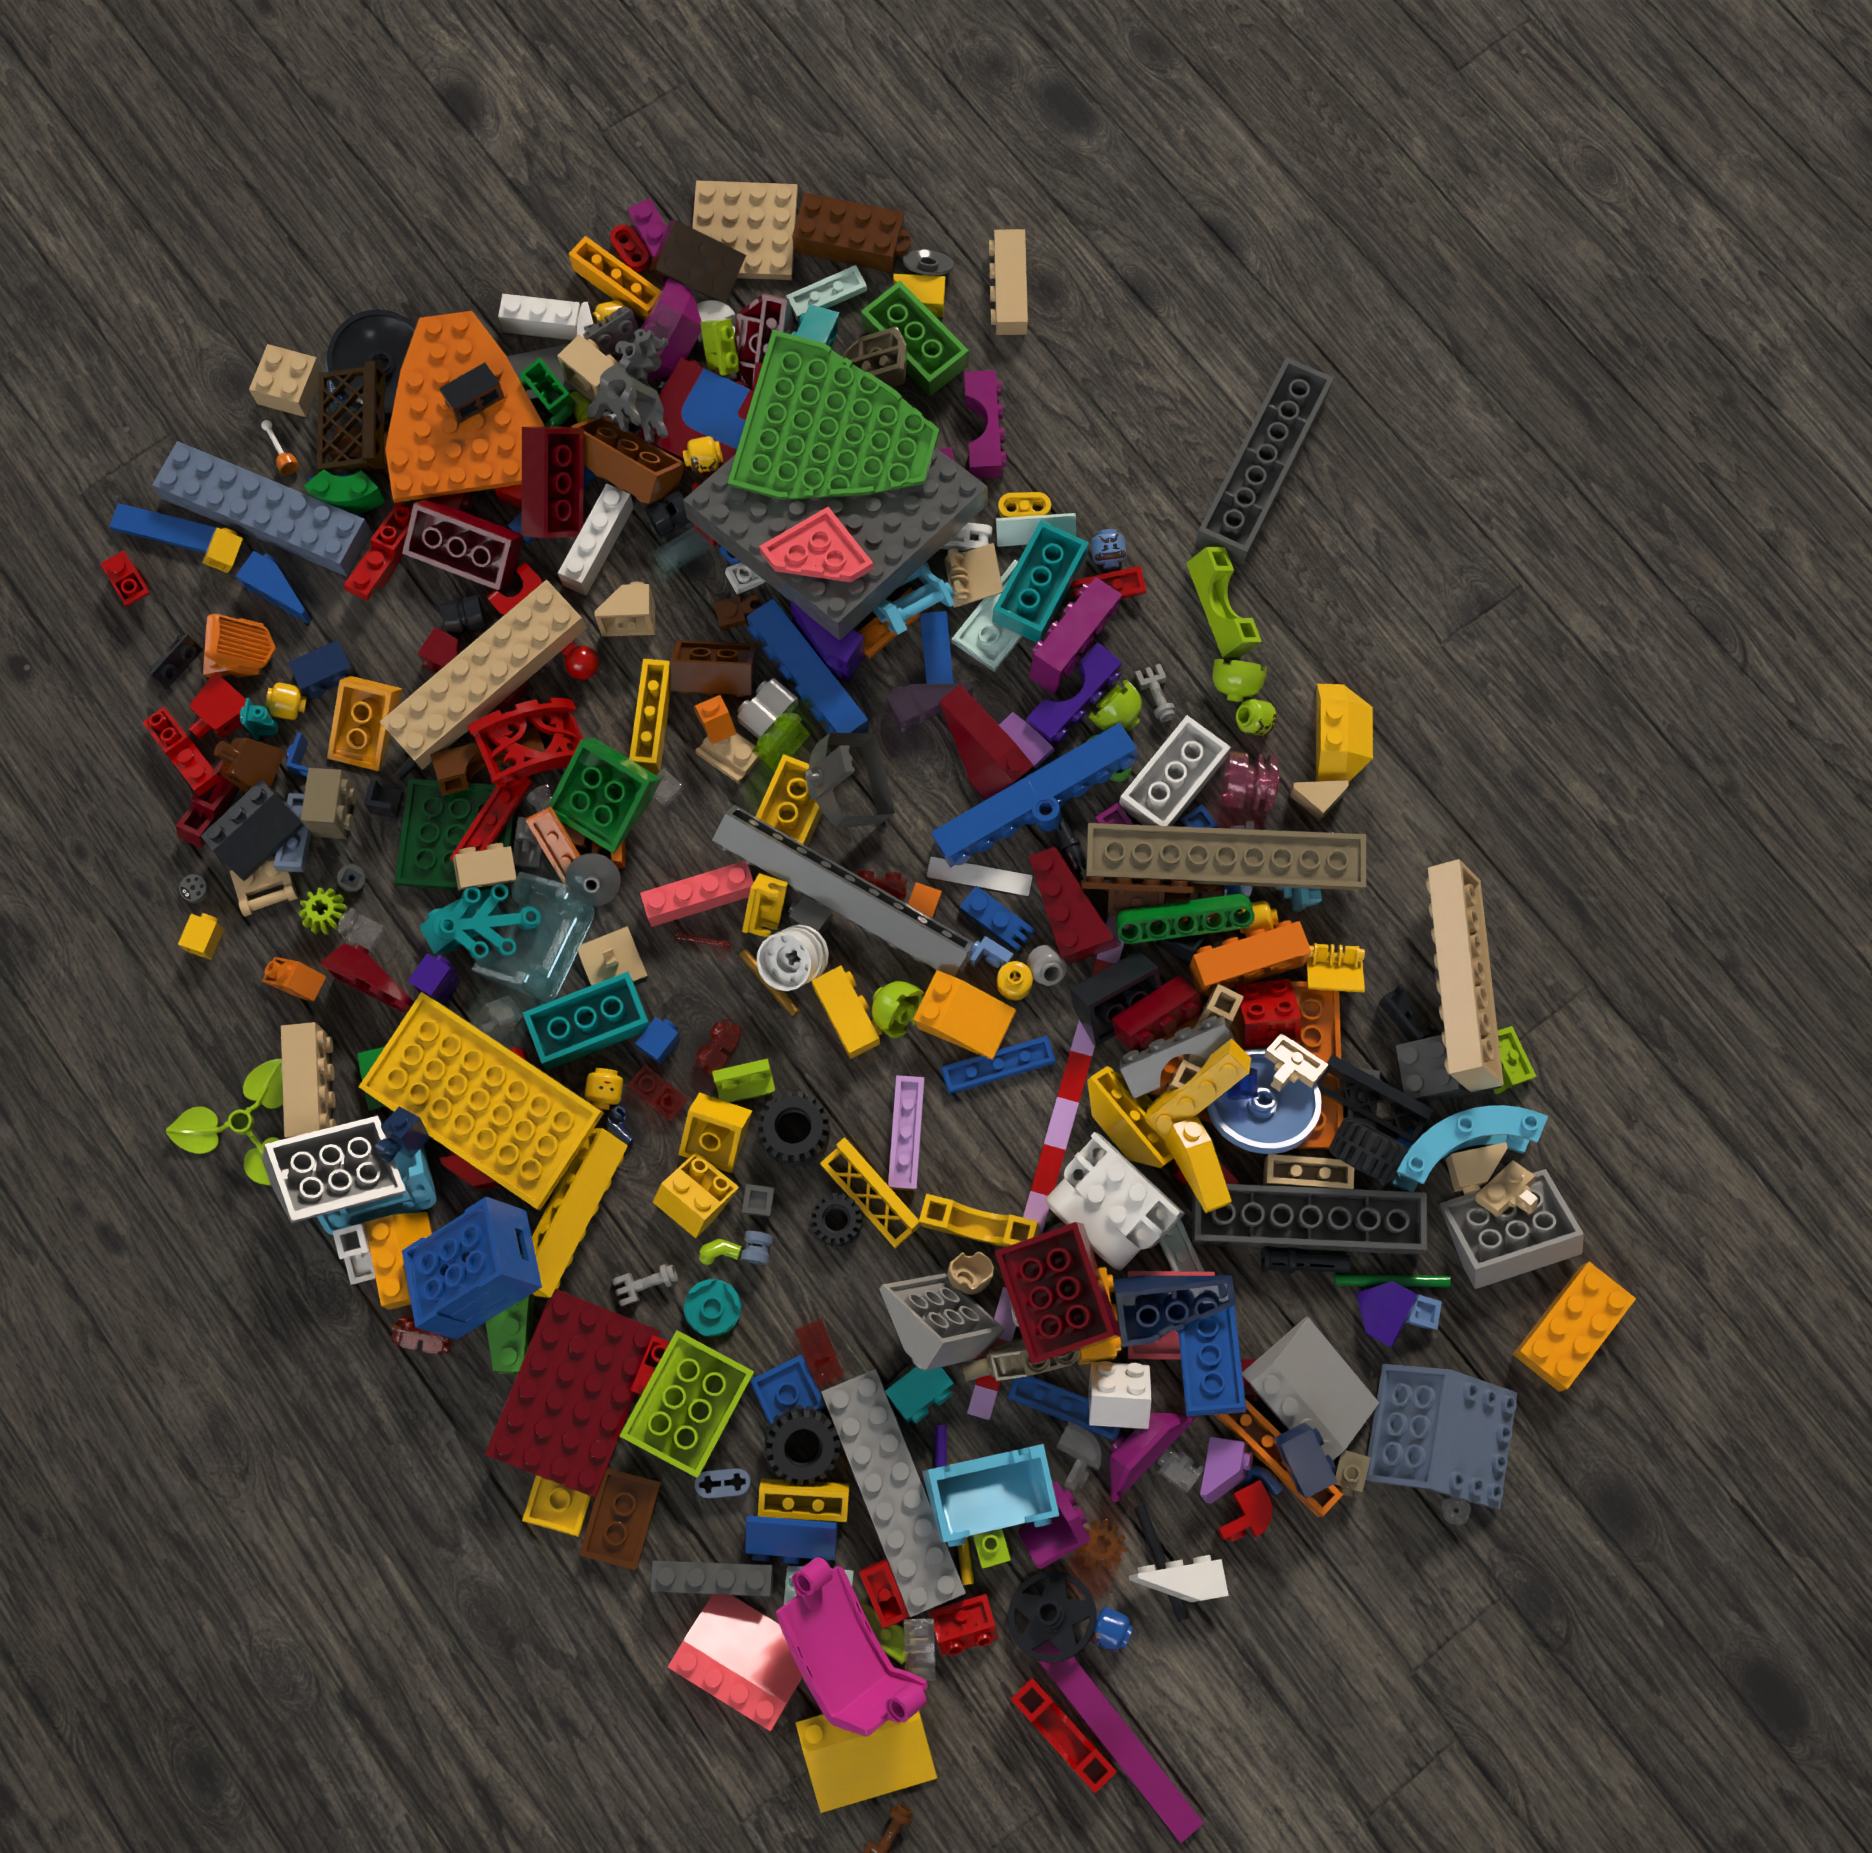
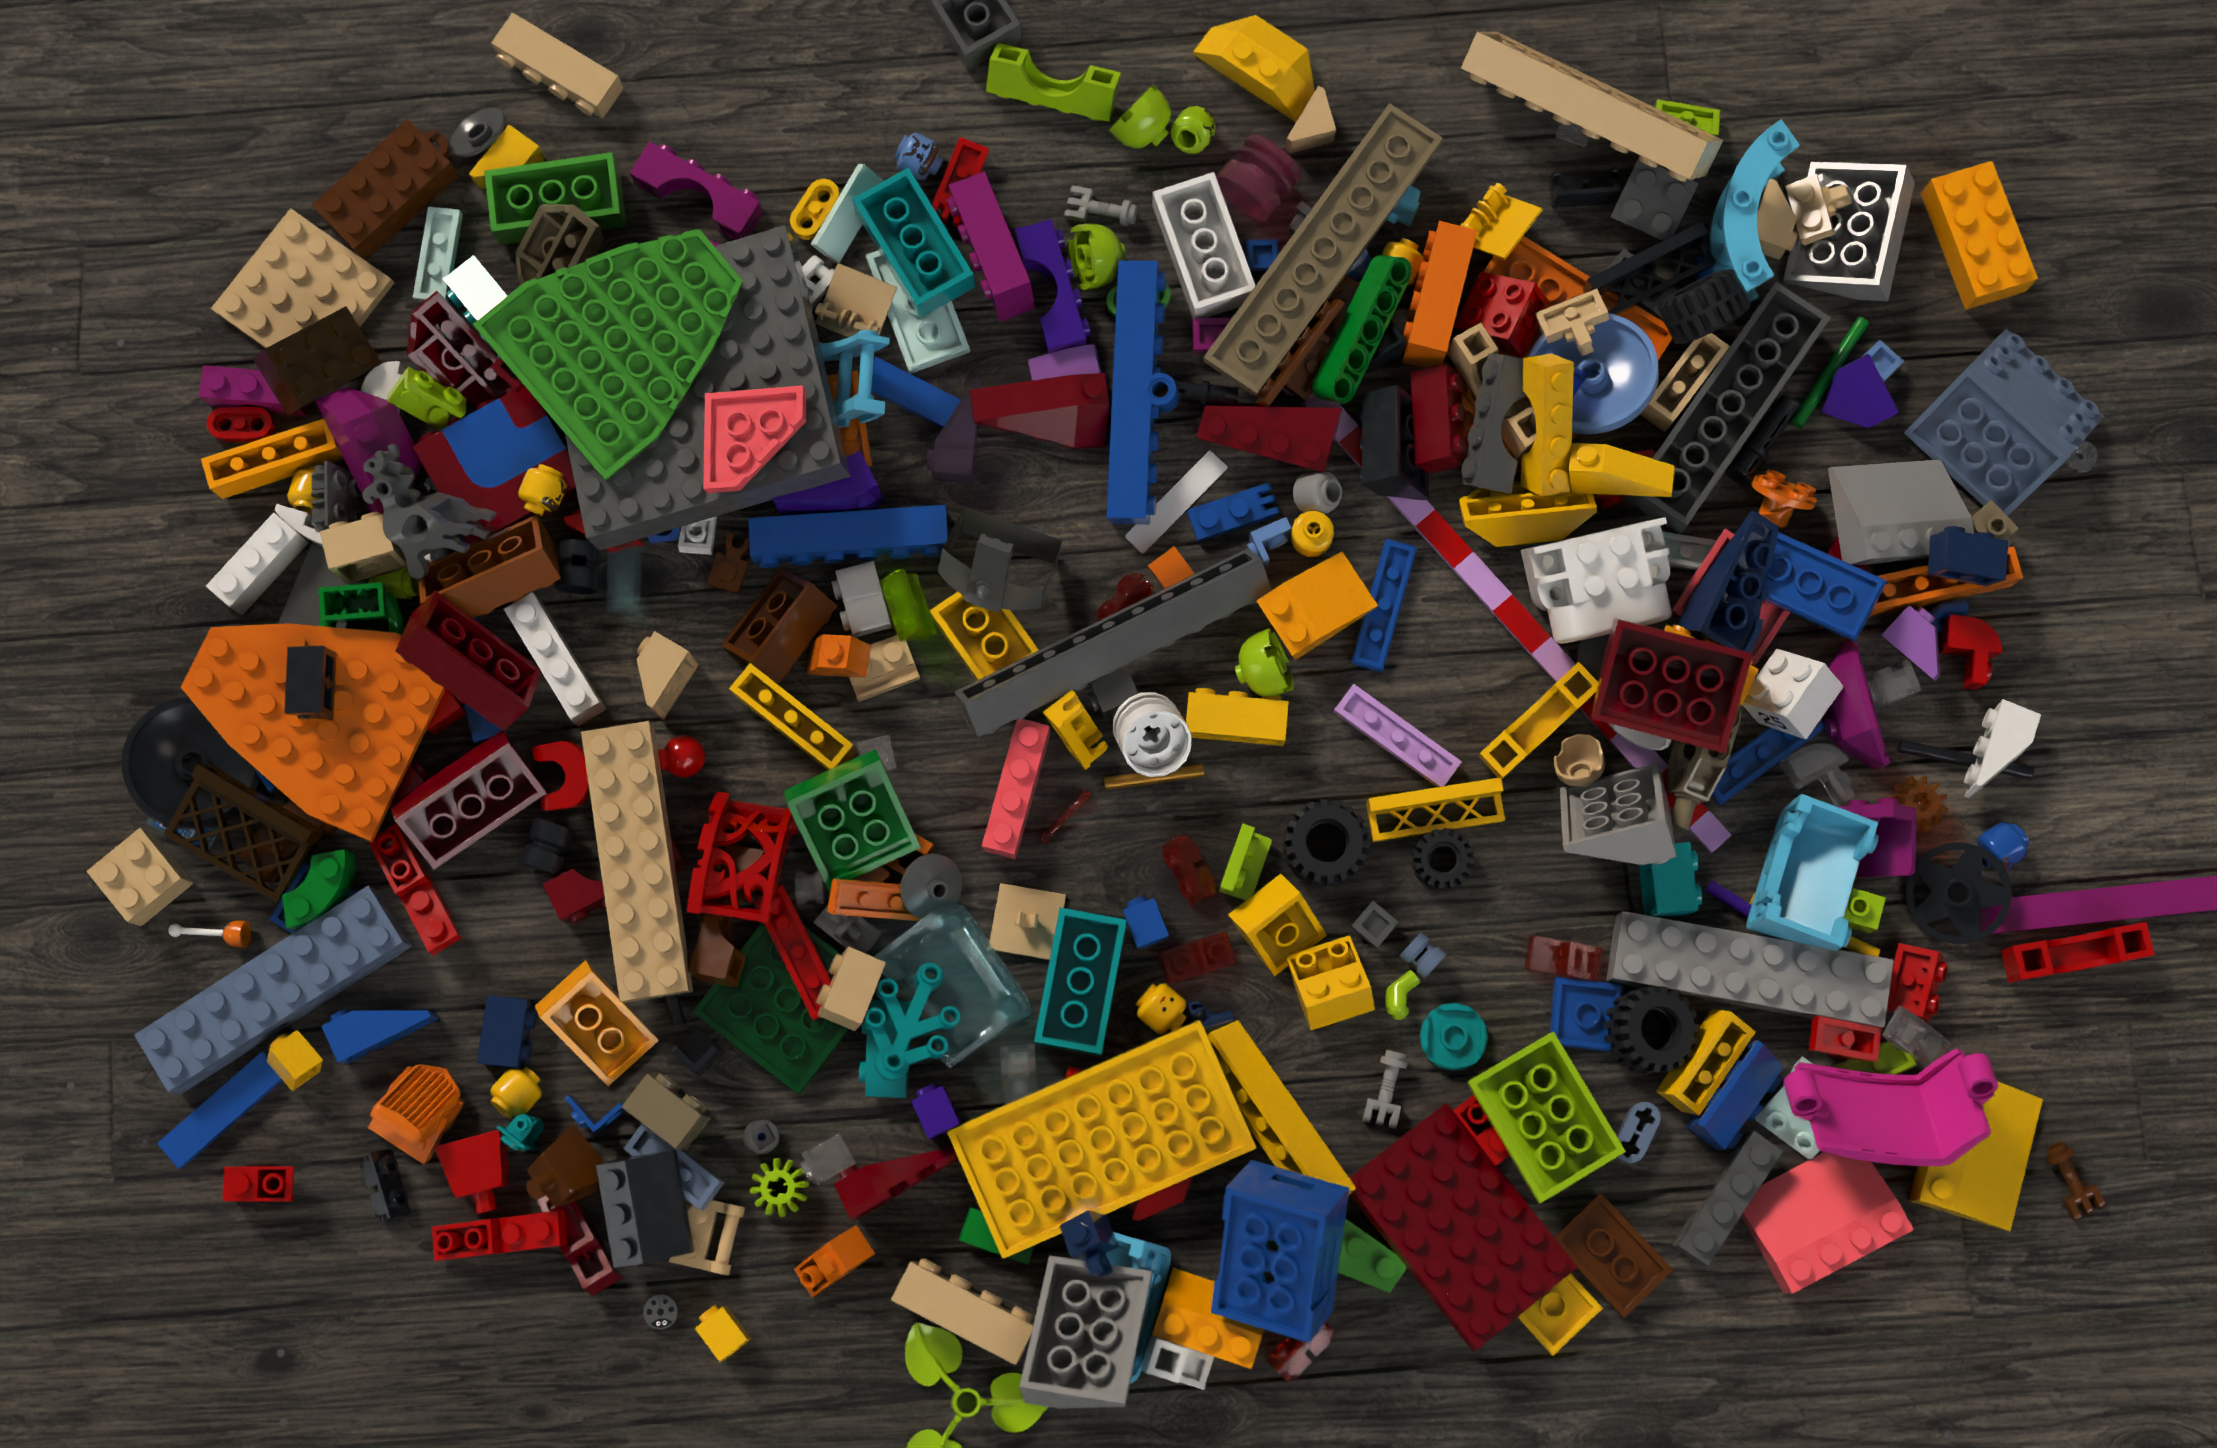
camera: 55 degrees left, 5 degrees up
none -> orange plate [1751,470,1817,528]

